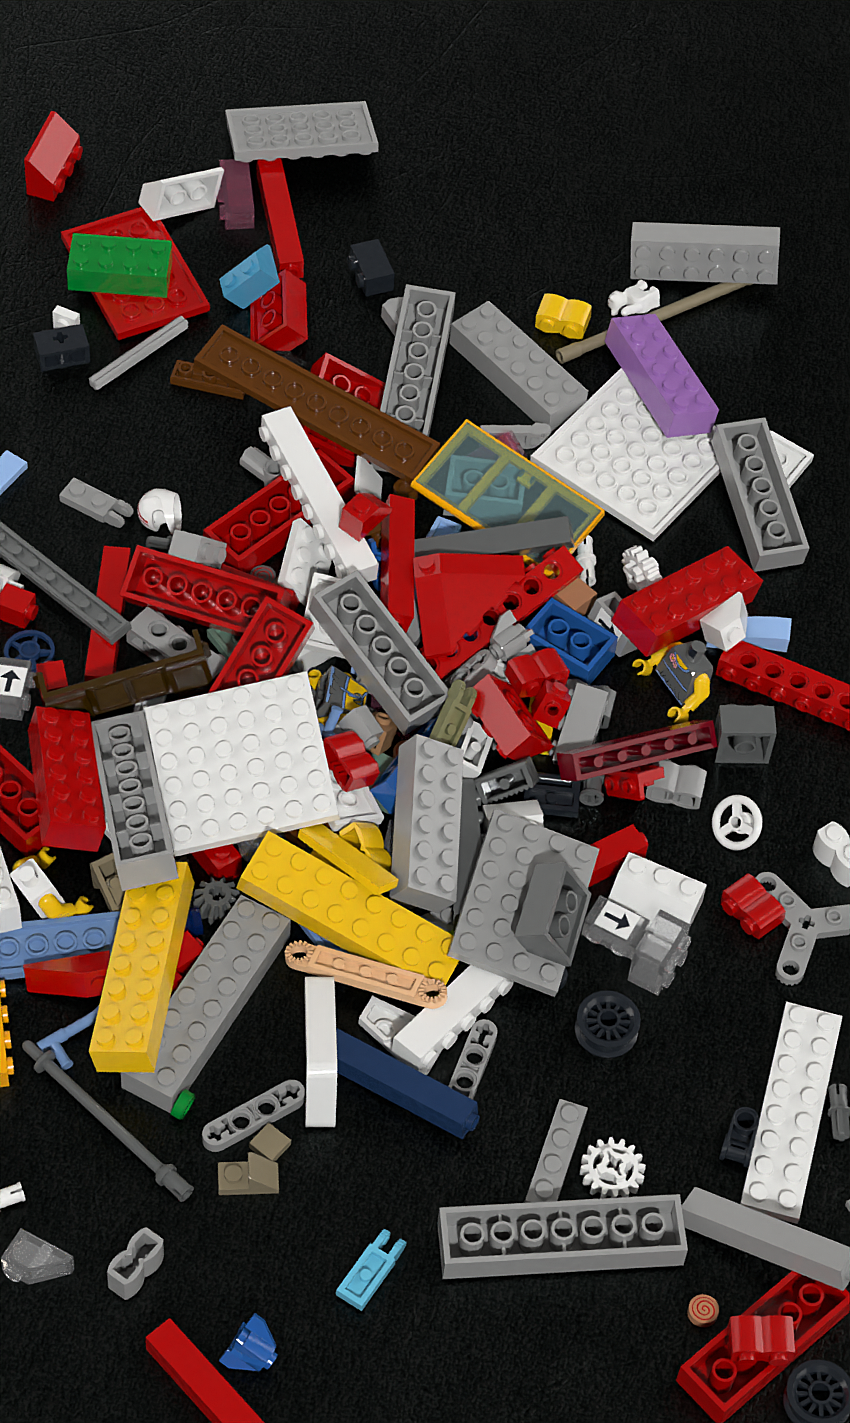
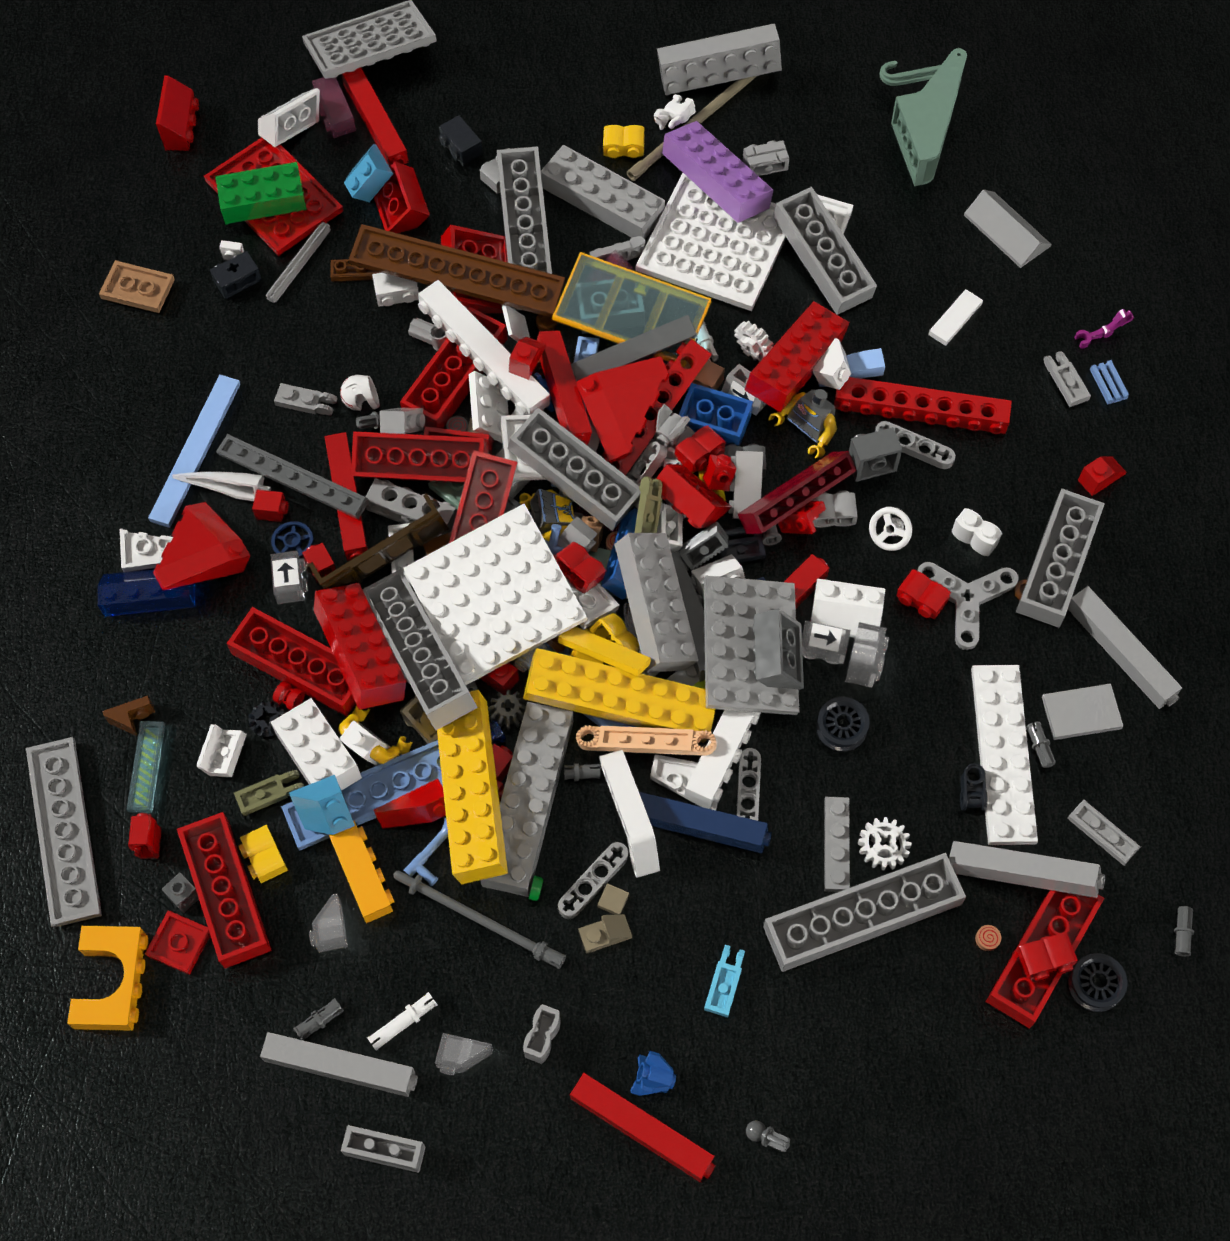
camera: 10 degrees left, 10 degrees up
none -> white brick [372,273,419,307]
none -> dark grey pin [564,763,600,781]
none -> light grey brick [743,141,789,176]
none -> light grey beam [875,421,955,469]

